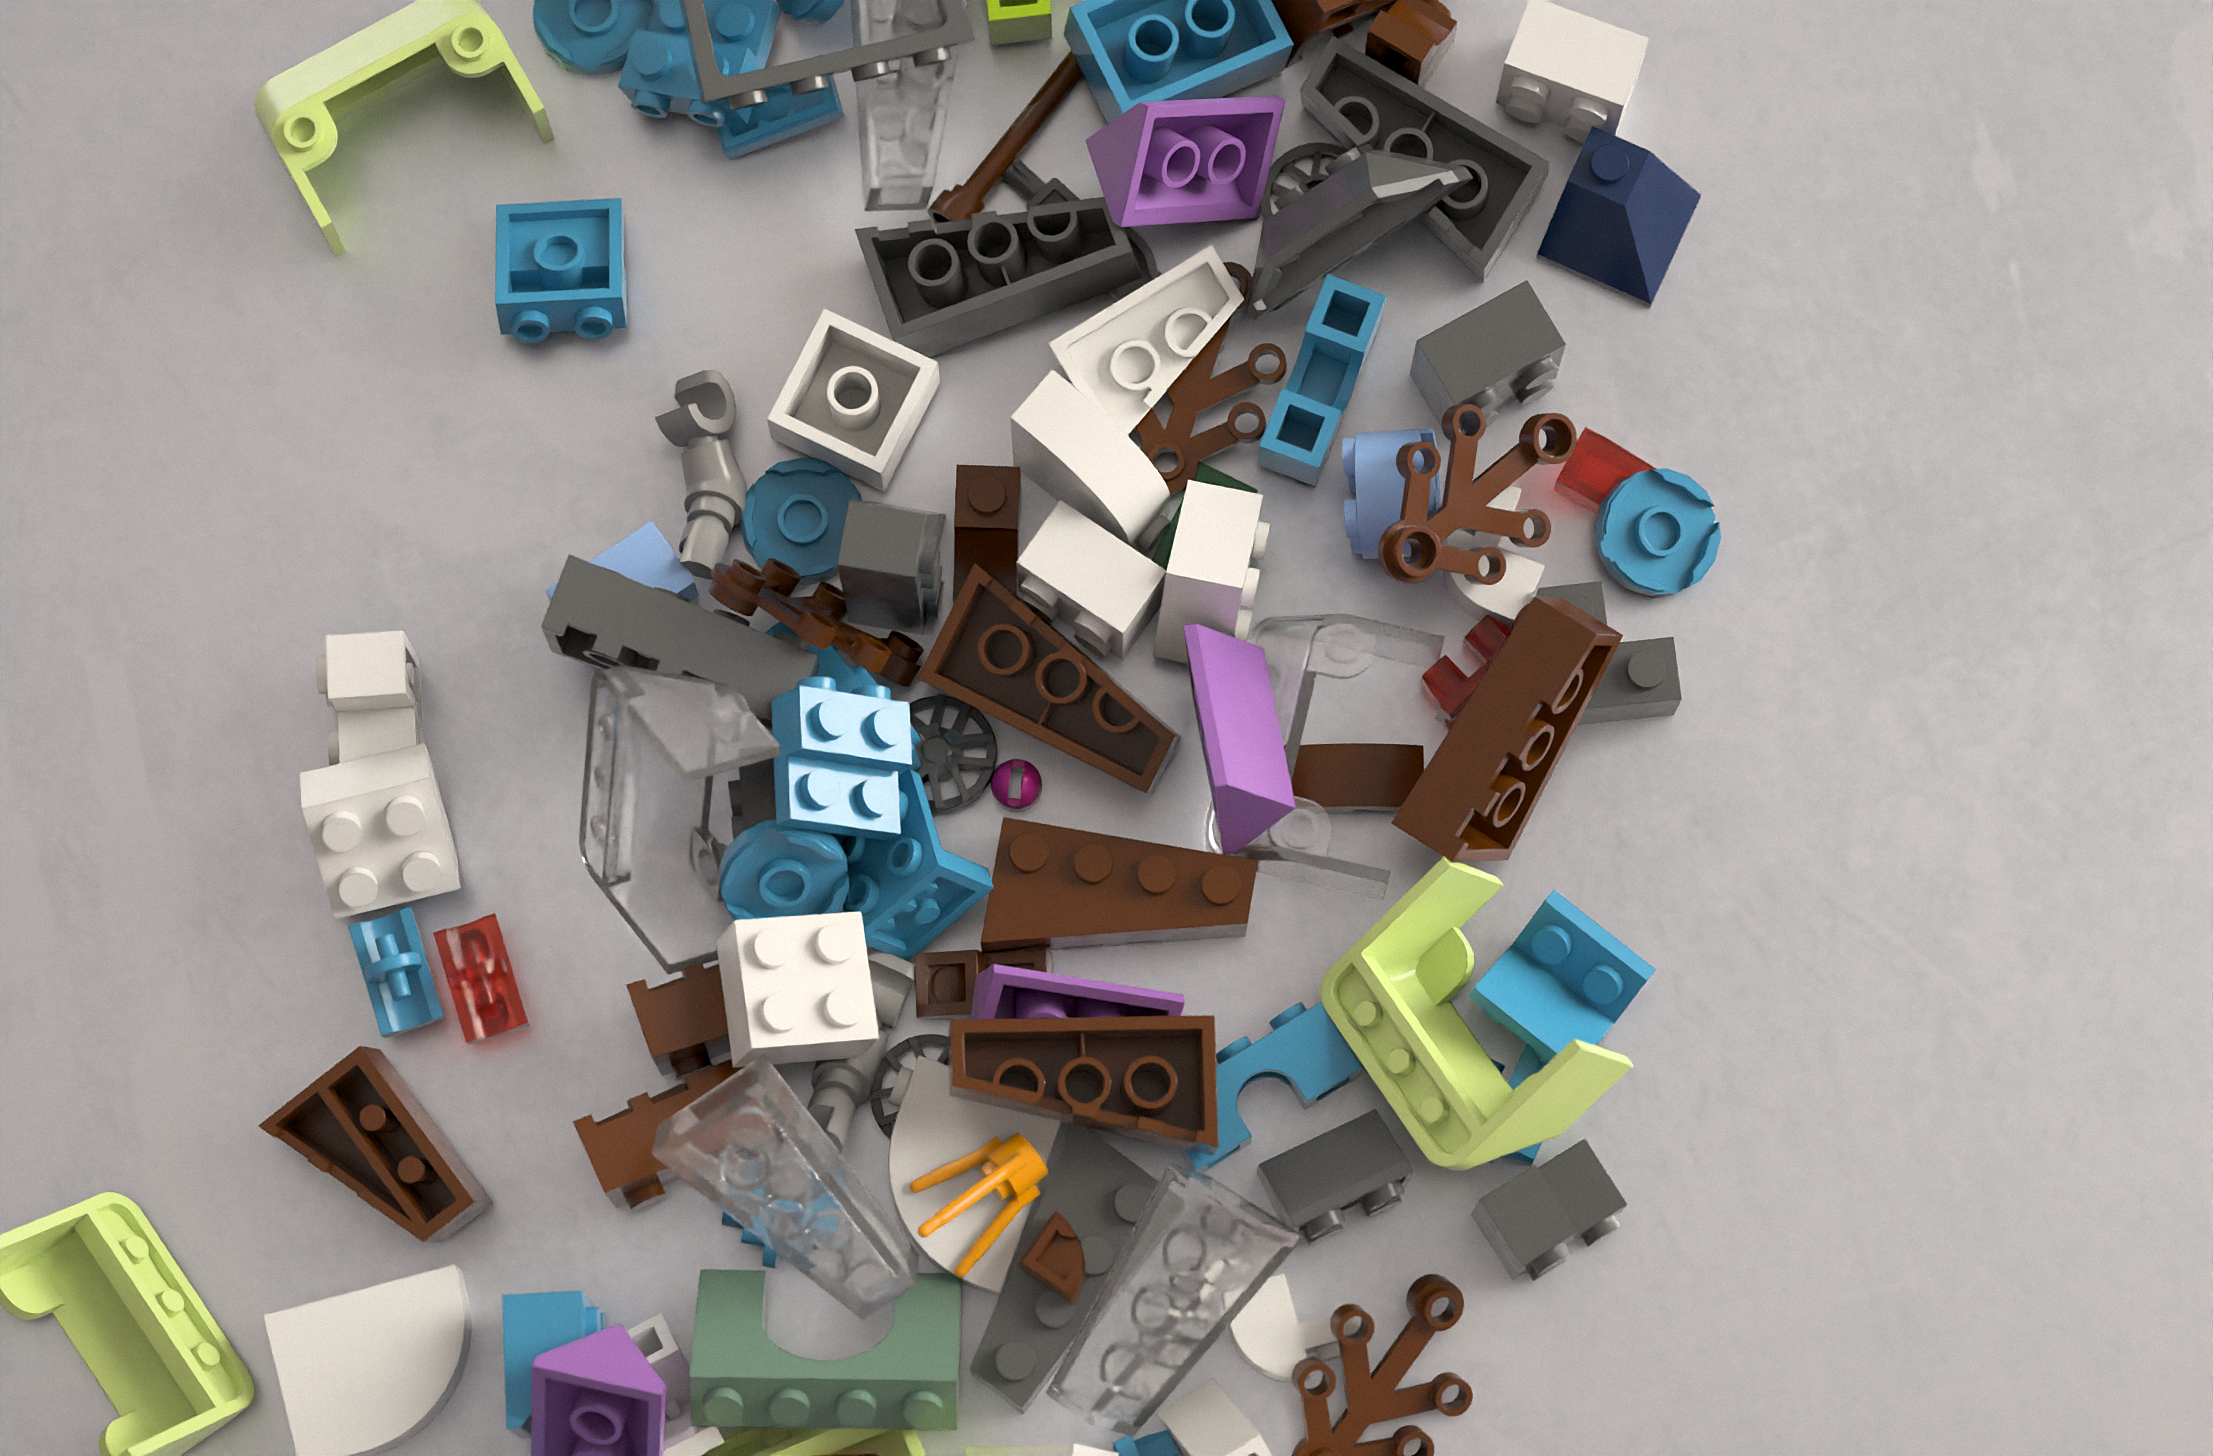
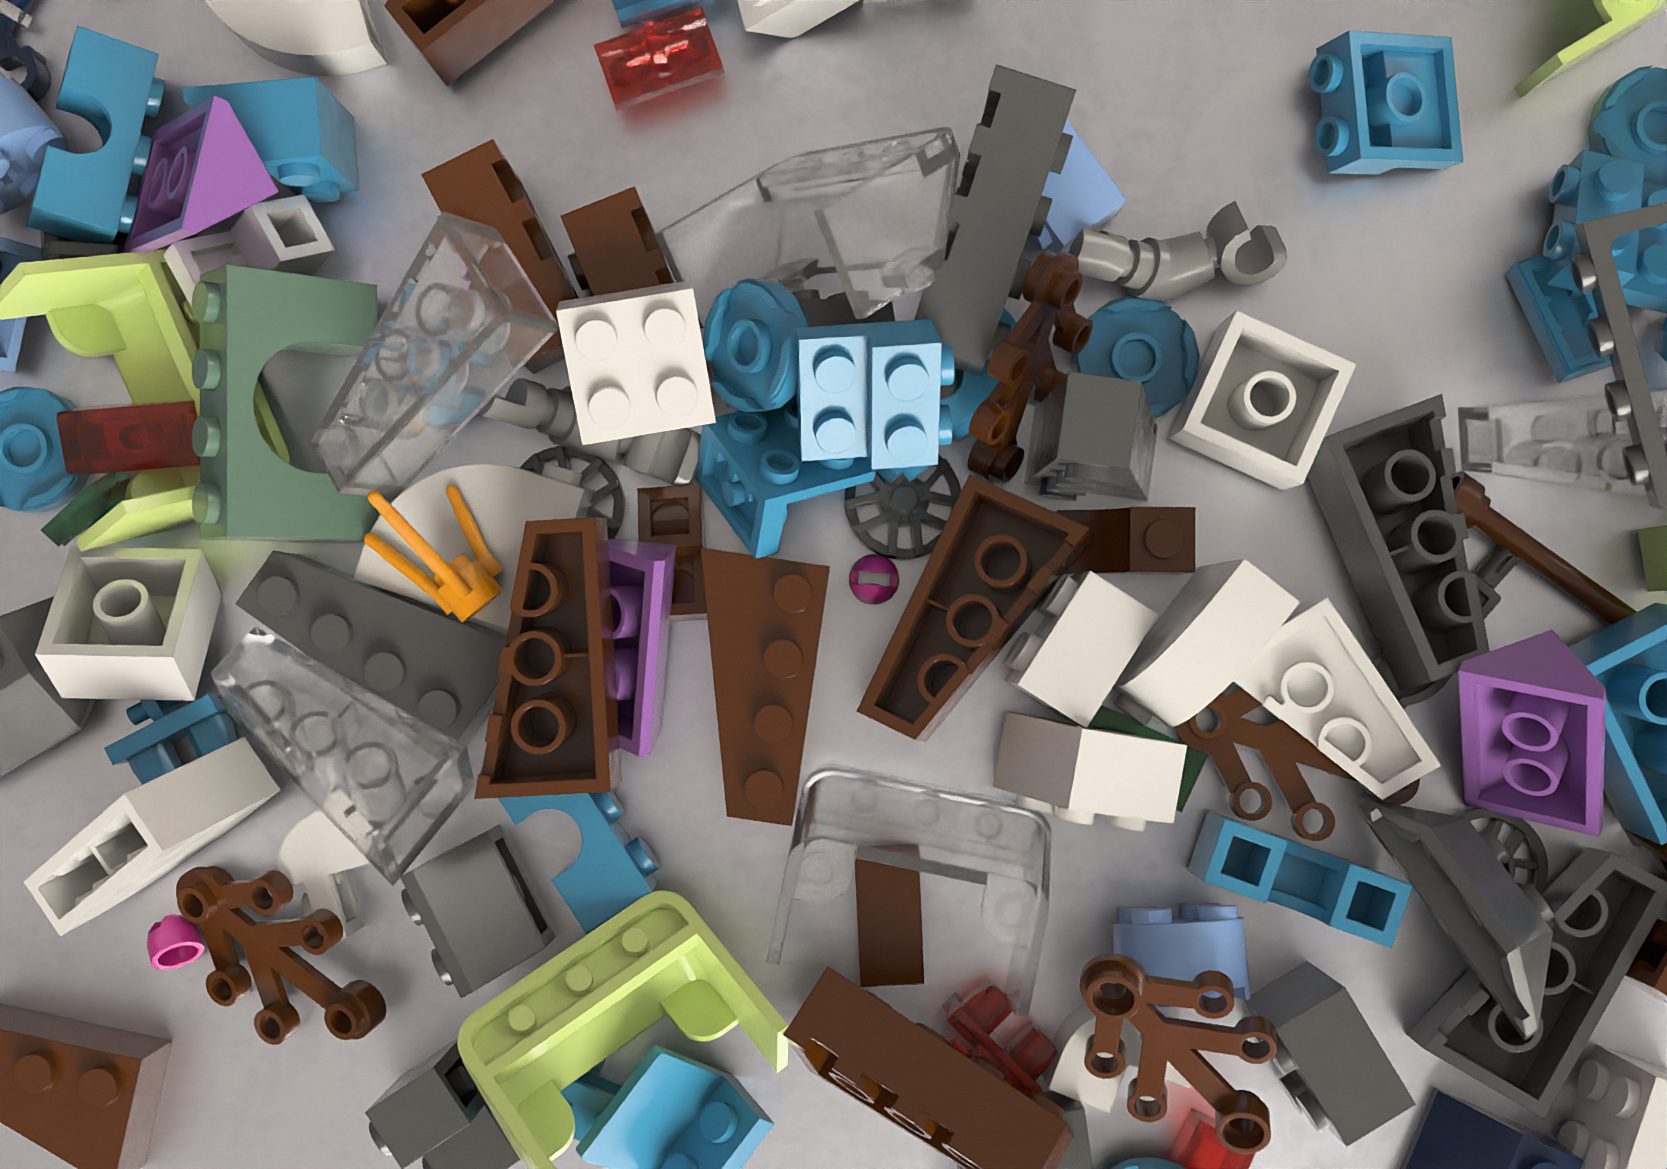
camera: 90 degrees right, 10 degrees up
reddish brown tile [1017,1211,1085,1305] -> none
medium lavender slope [1183,623,1296,855] -> none

